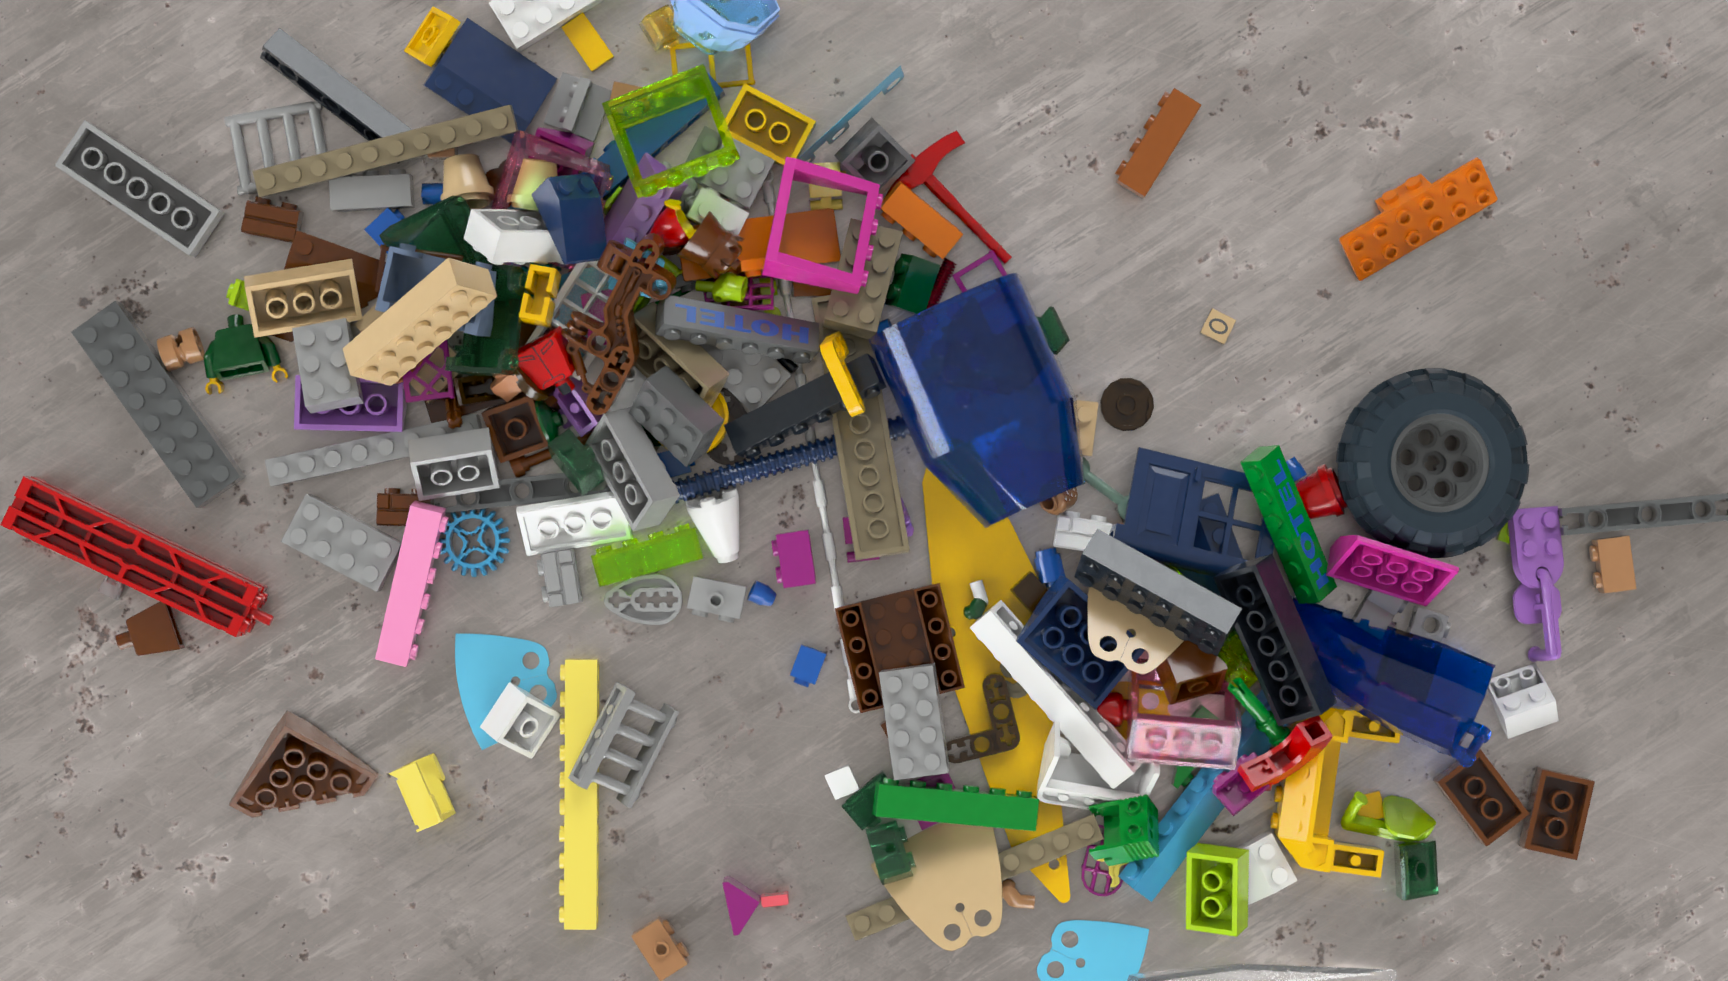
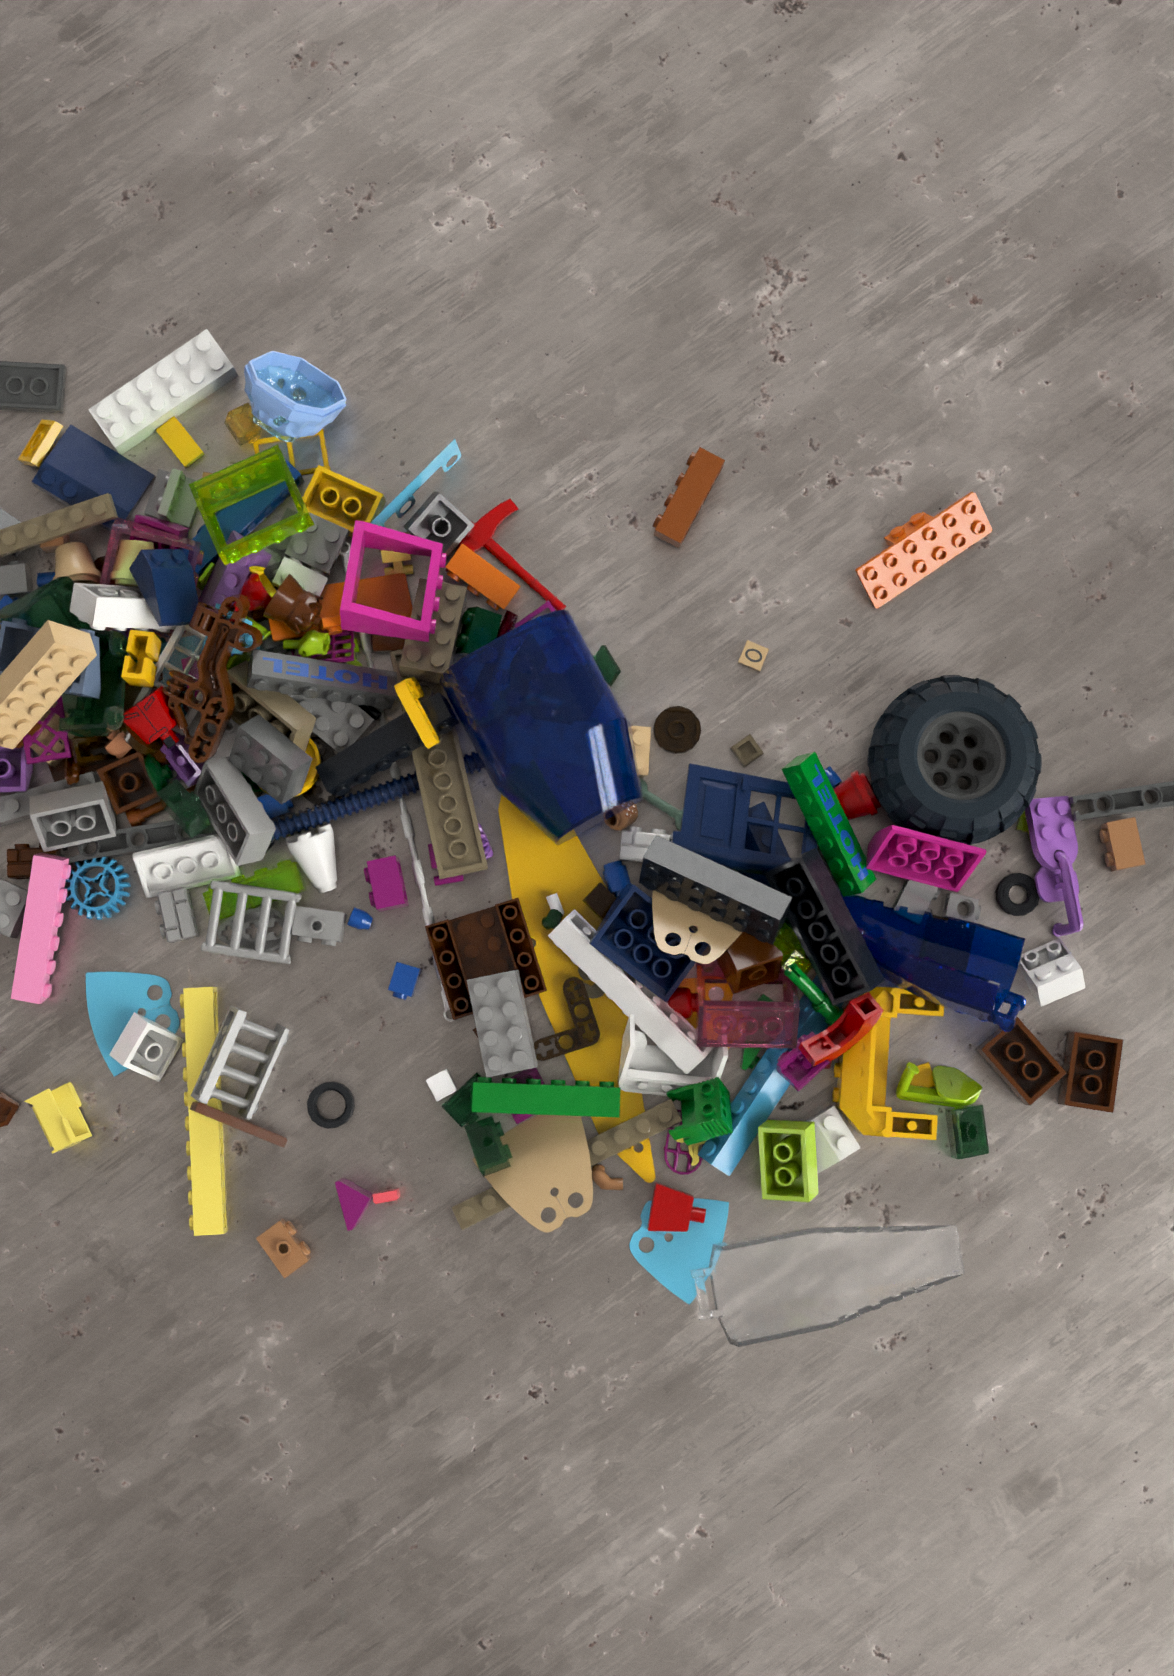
camera: 10 degrees left, 5 degrees down
none -> reddish brown tile [190,1101,287,1148]
none -> light grey bar [201,880,301,964]
none -> black tyre [307,1082,355,1129]
none -> red torso [647,1182,706,1232]
none -> dark tan tile [730,734,764,768]
none -> black tyre [996,873,1040,916]

